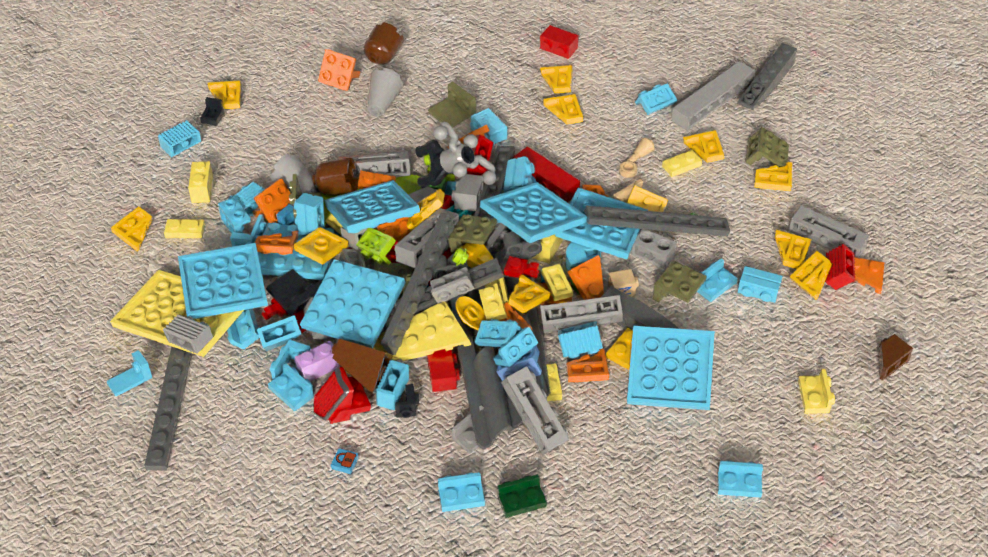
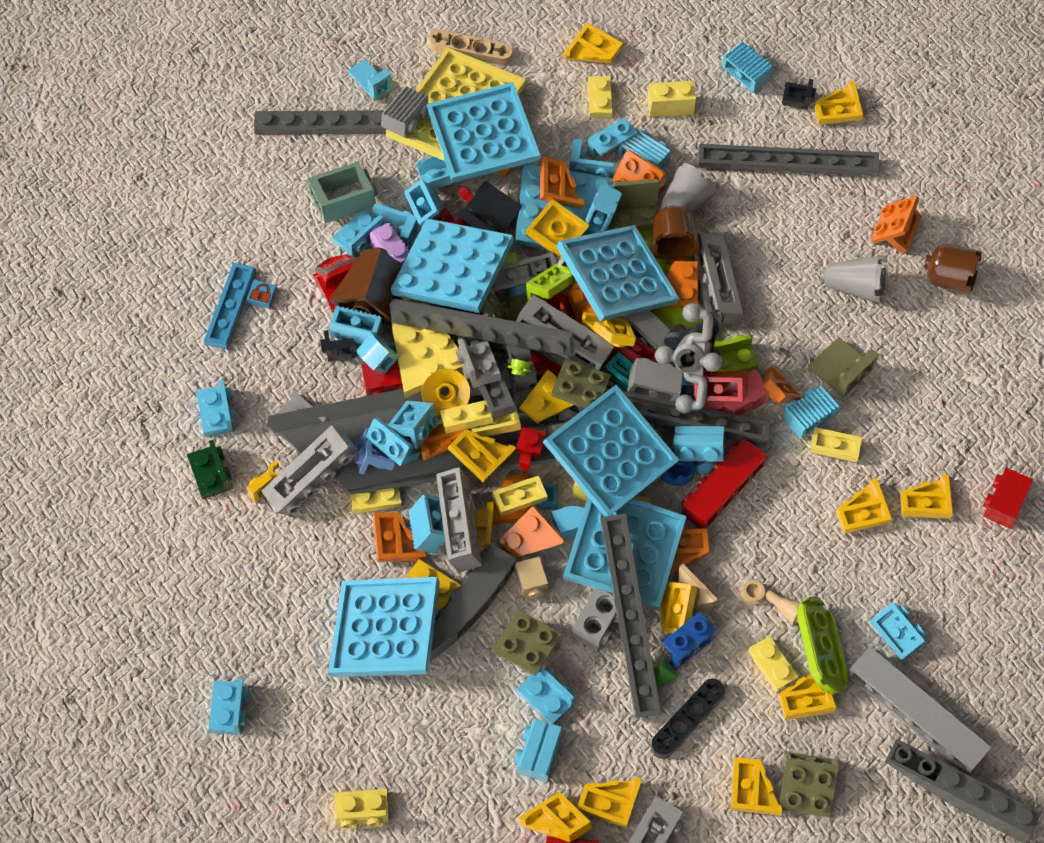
camera: 85 degrees right, 15 degrees up
none -> dark azure tile [204,262,256,350]
none -> yellow plate [247,461,280,503]
none -> sand green window [307,161,378,223]
none -> medium azure brick [357,332,400,375]
none -> tan beam [429,30,512,65]
none -> black beam [651,679,725,759]
none -> blue bracket [663,612,717,670]
none -> dark grey plate [698,144,880,176]
none -> lime tile [797,597,848,695]
none -> light yellow plate [809,427,862,463]

